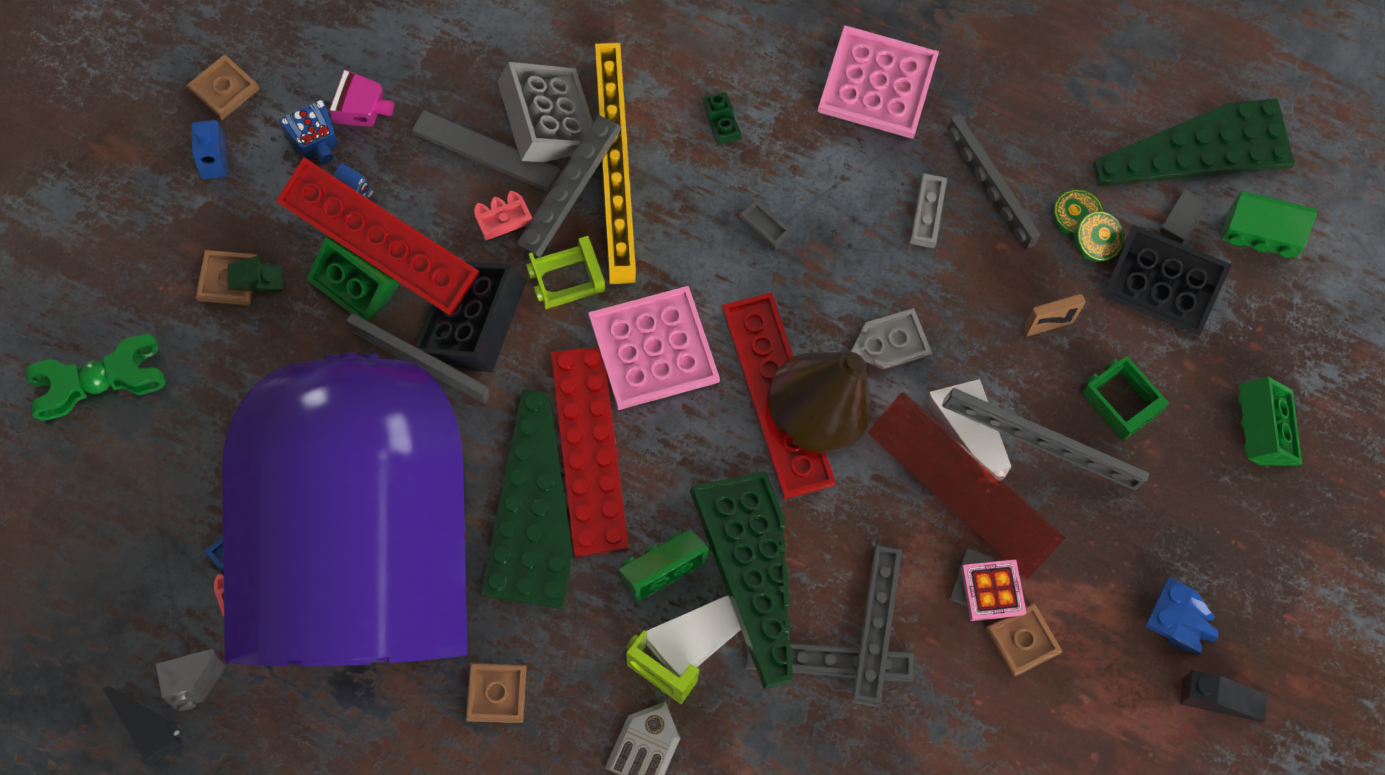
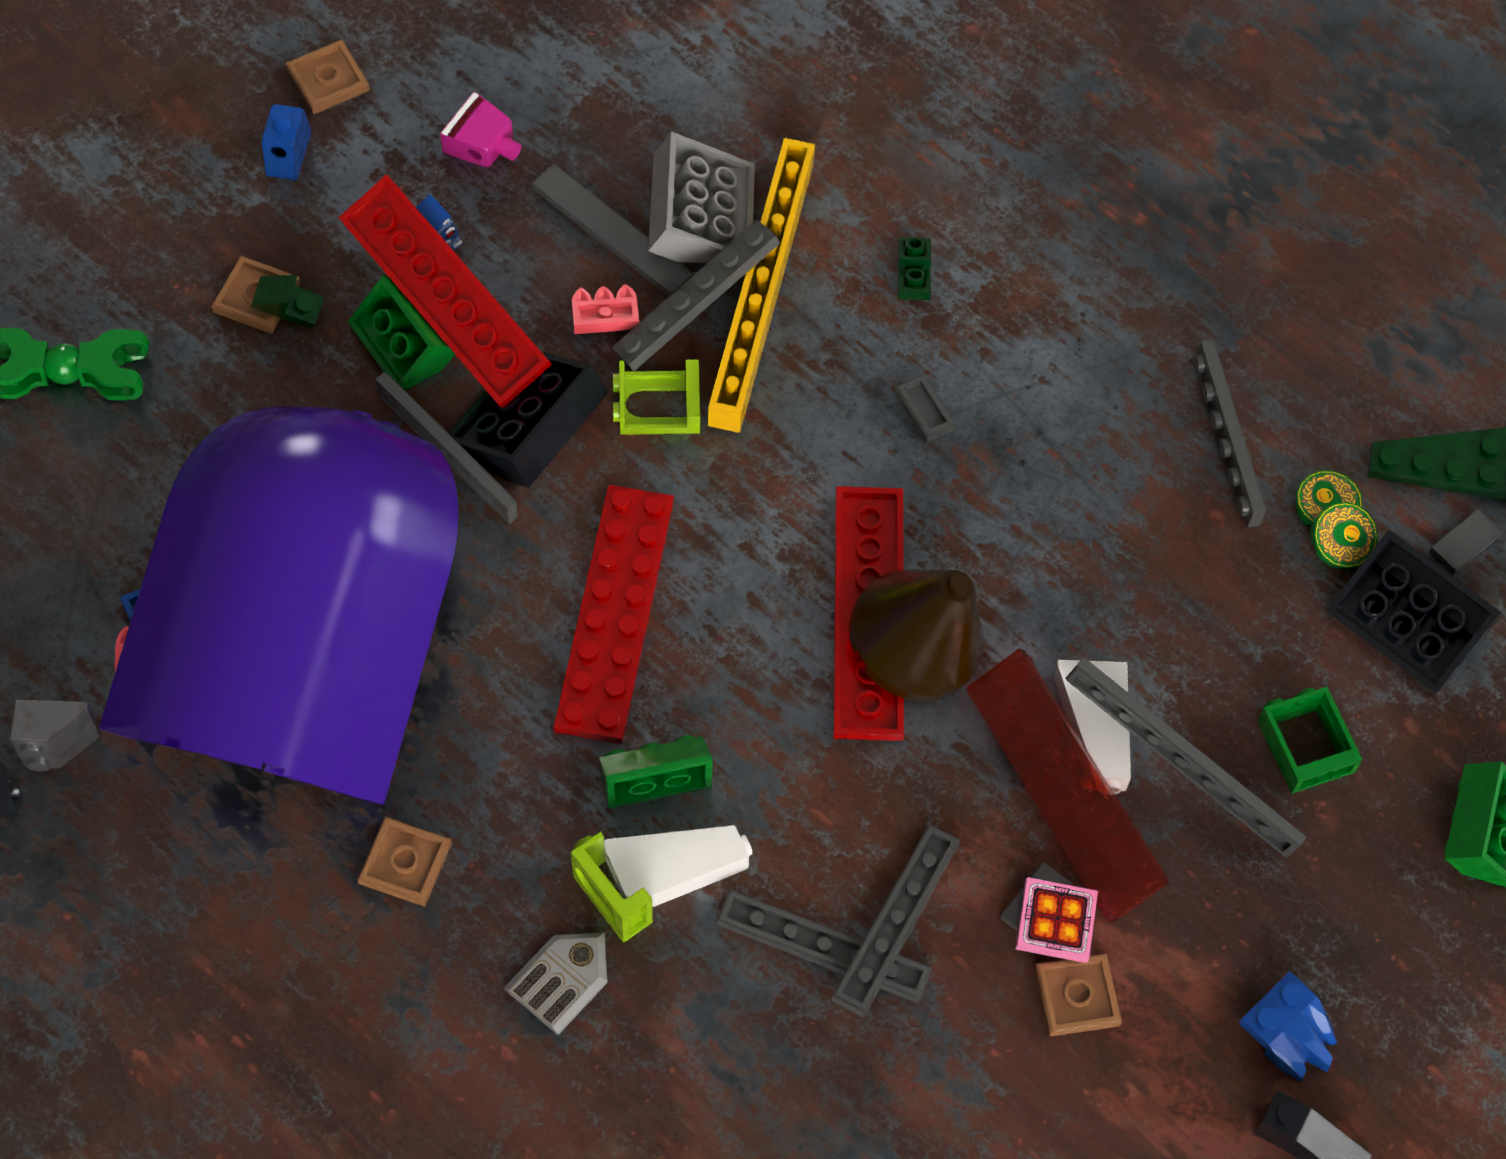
camera: 20 degrees right, 5 degrees down
torso [278,99,338,164] -> none
dark green wing [481,389,573,609] -> none
bright pink plate [588,286,720,410] -> none
dark green wing [690,471,793,690] -> none
bright pink plate [818,25,939,139] -> none
light grey tile [850,308,932,370] -> none
light grey tile [910,173,947,249] -> none
medium nougat tile [1023,294,1085,337] -> none

